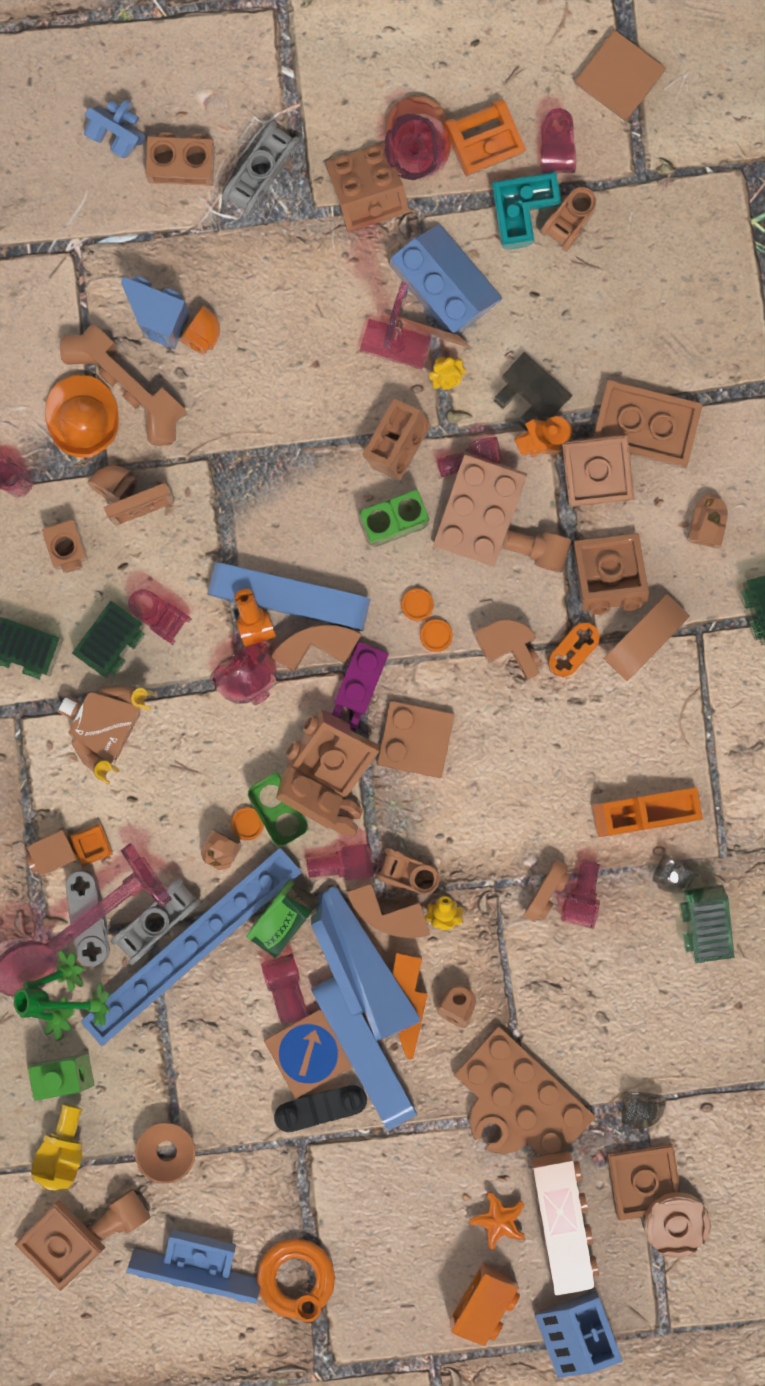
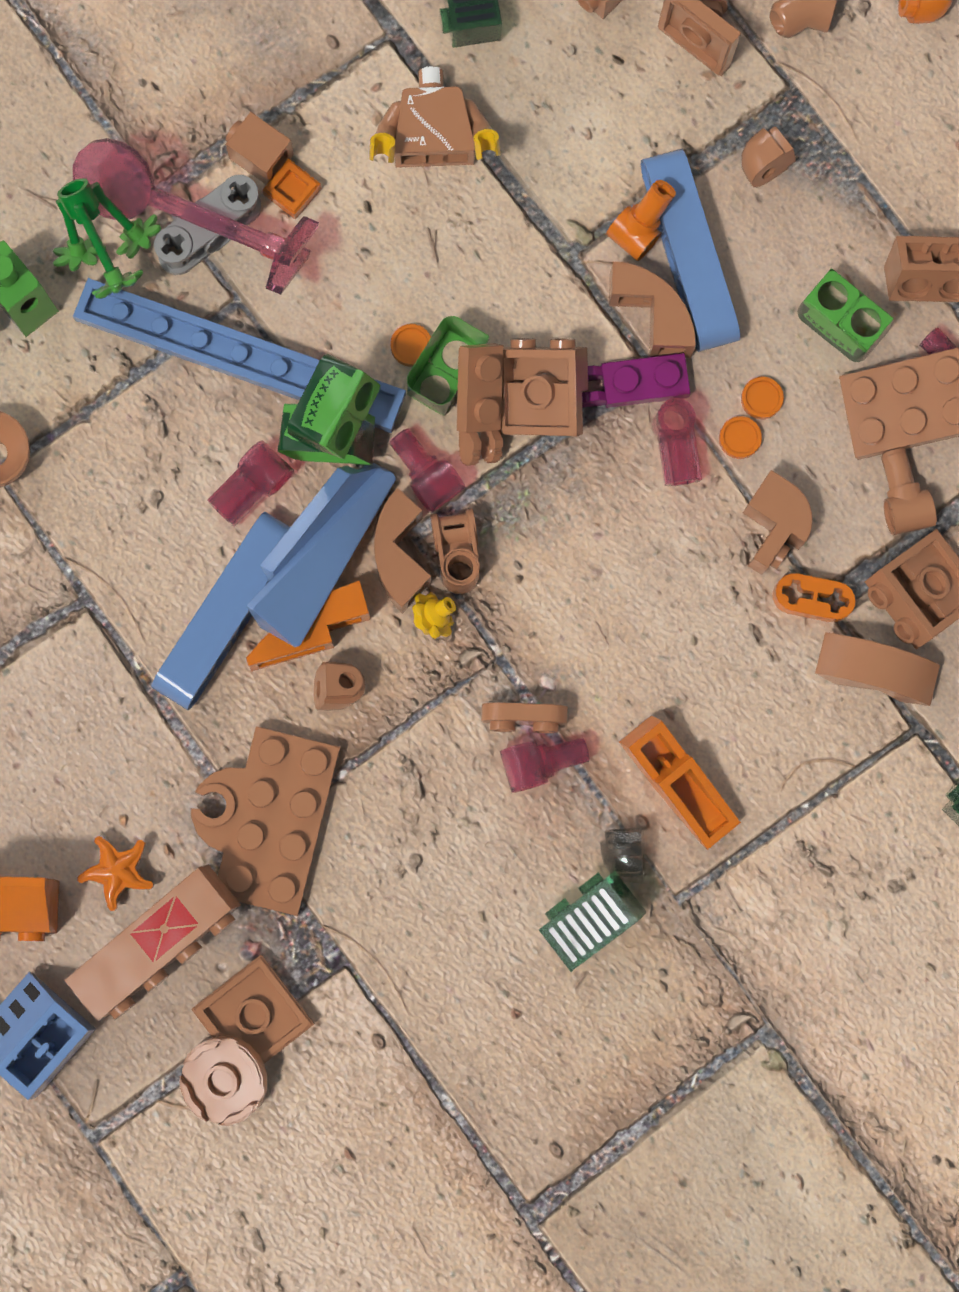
camera: 50 degrees right, 5 degrees down
clear green brick [72,600,146,678] -> none
light grey piece [110,877,203,966] -> none
clear pink piece [128,589,192,645] -> none
nougat rock [201,829,242,870] -> none
clear pink cylinder [210,643,277,705] -> none
tile [264,1009,352,1099] -> none
black piece [274,1085,367,1132] -> none
nougat plate [377,701,455,778] -> none
clear smoke piece [621,1092,667,1129] -> none
none -> bright green piece [287,354,381,459]
none -> clear pink piece [652,398,702,486]
none -> nougat piece [741,126,796,187]

